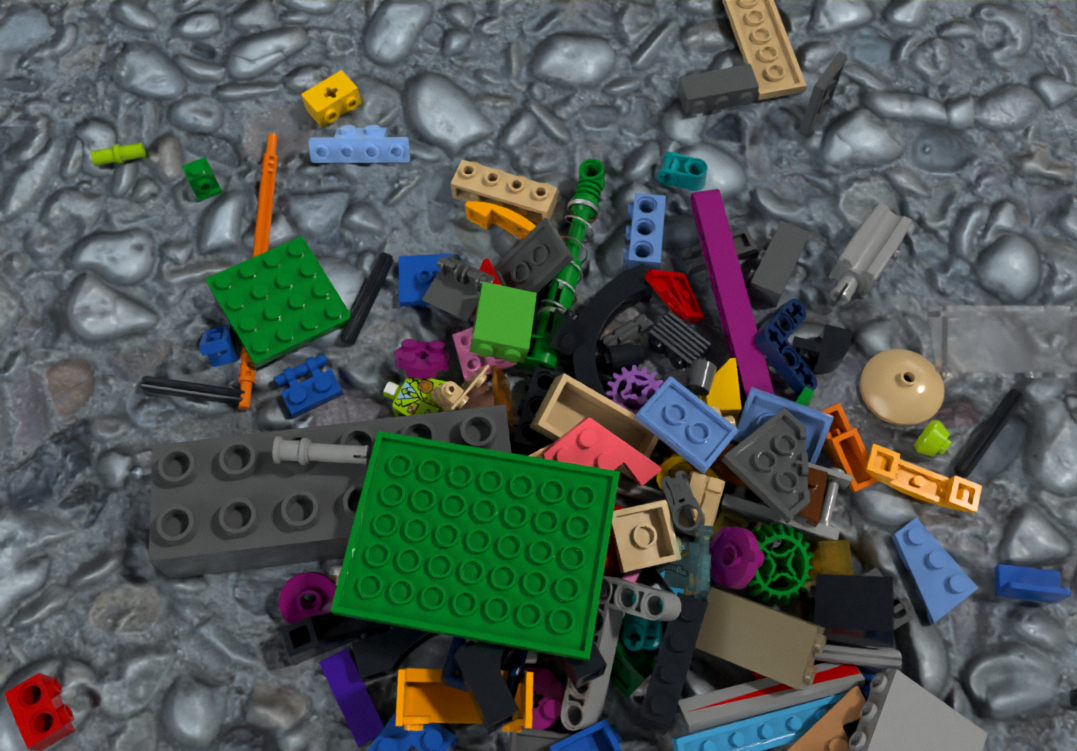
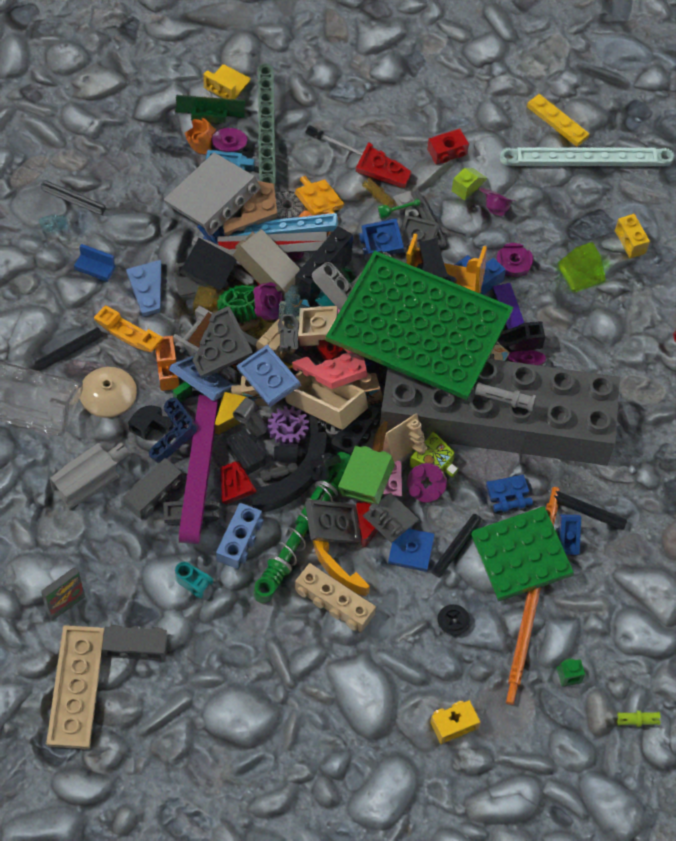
camera: 170 degrees left, 5 degrees down
light blue bracket [308,125,410,163] -> none
lime cone [914,420,952,457] -> none
none -> black gear [437,604,470,636]

